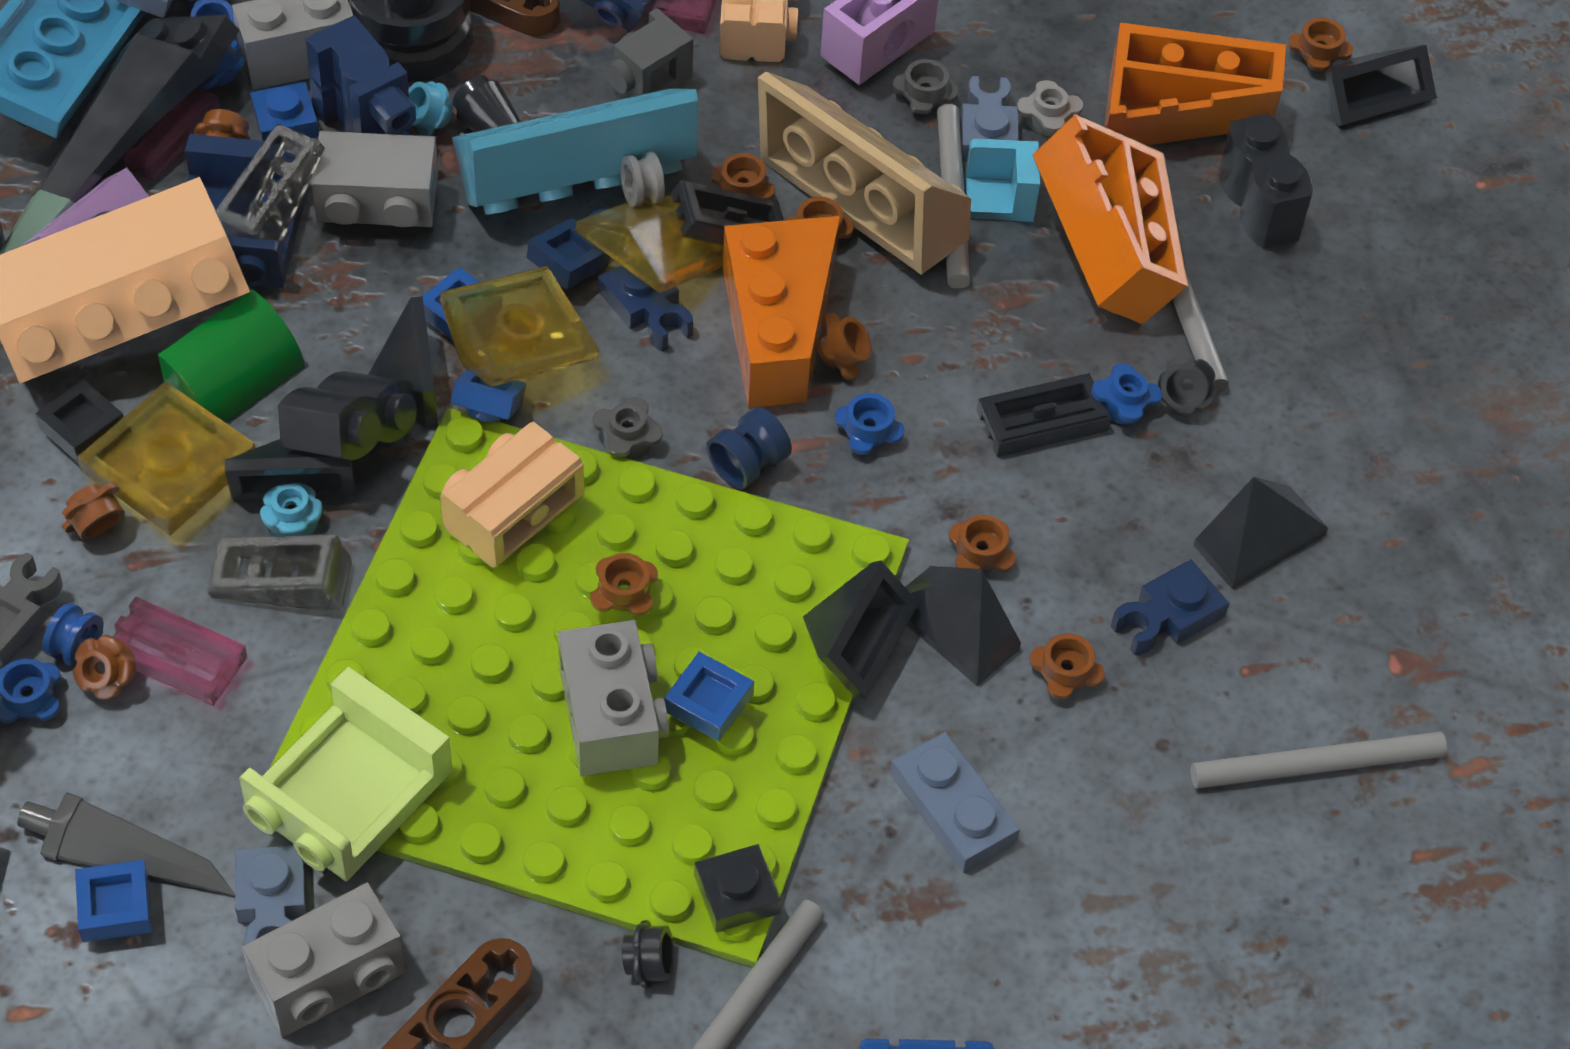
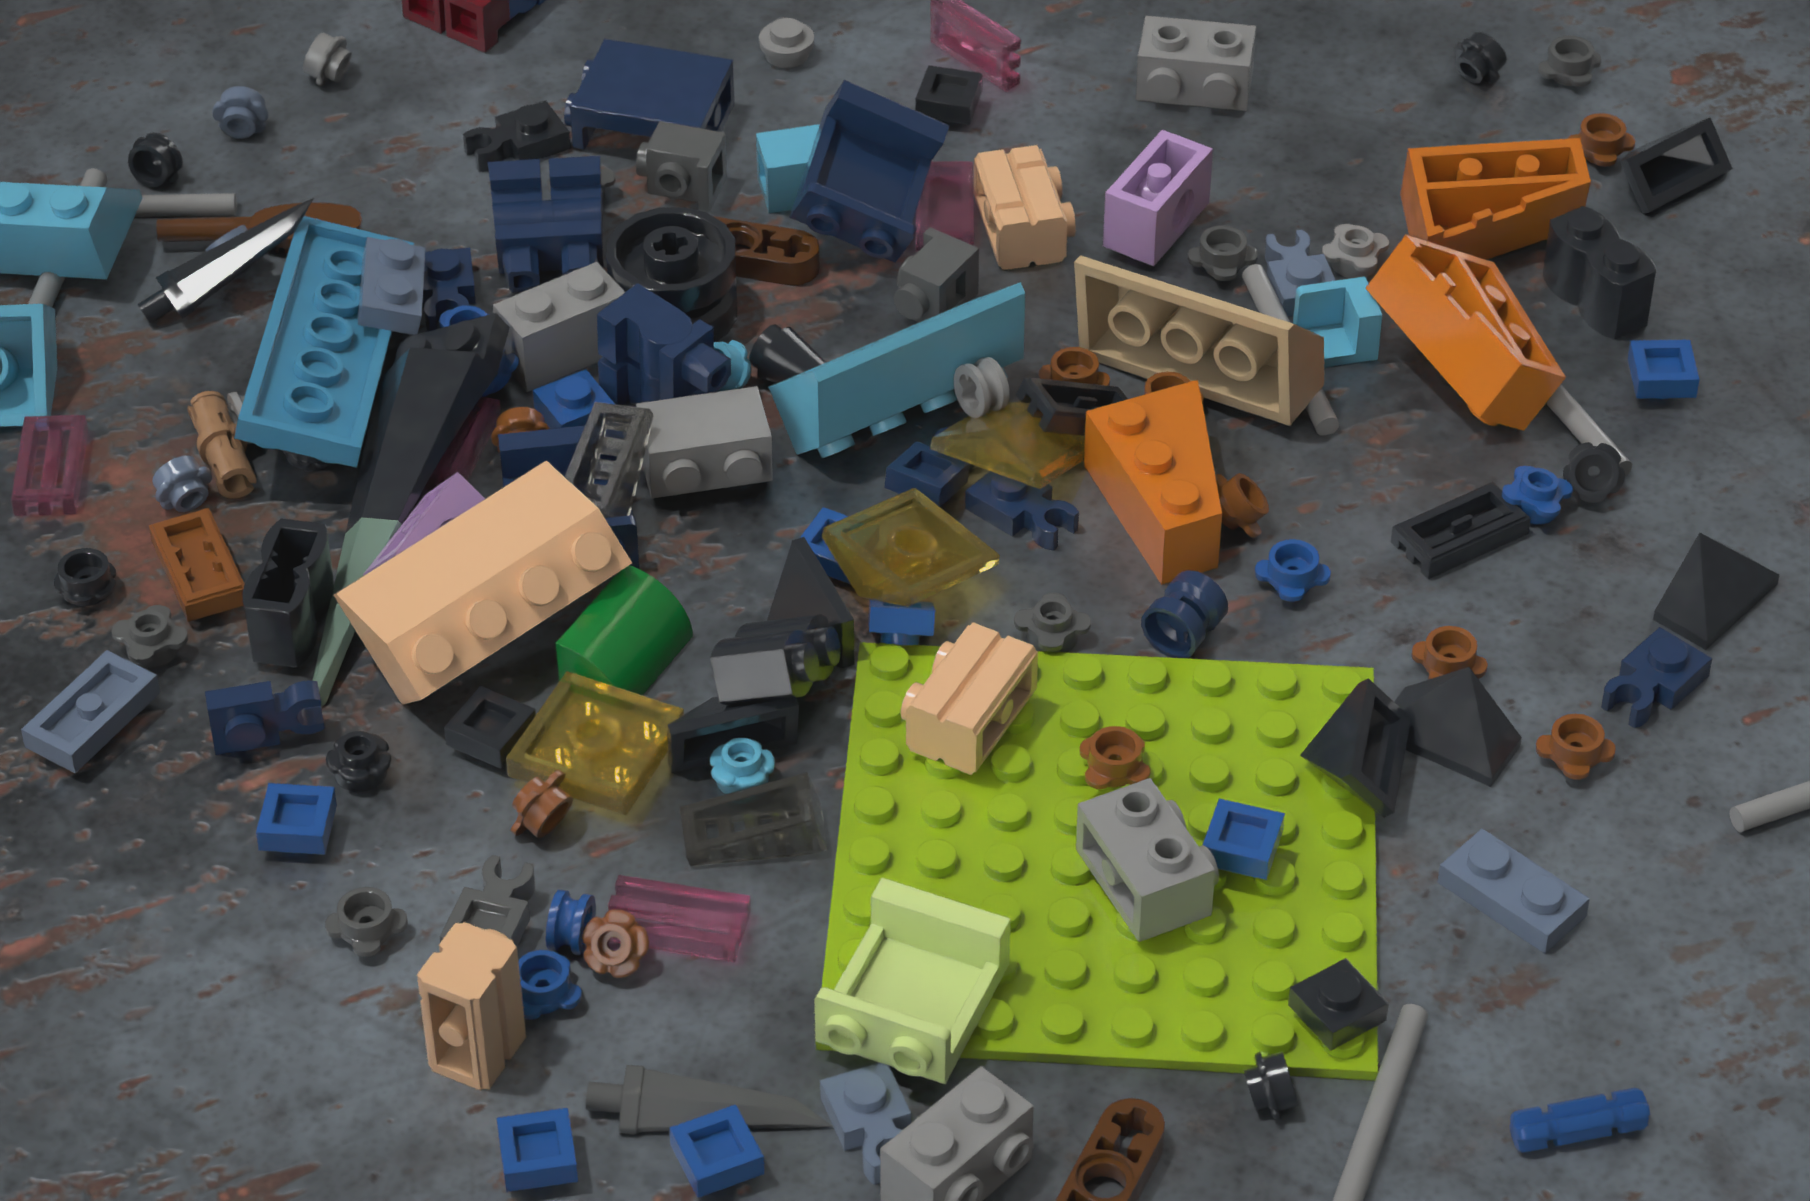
camera: 10 degrees left, 10 degrees down
none -> blue plate [1627,340,1700,399]

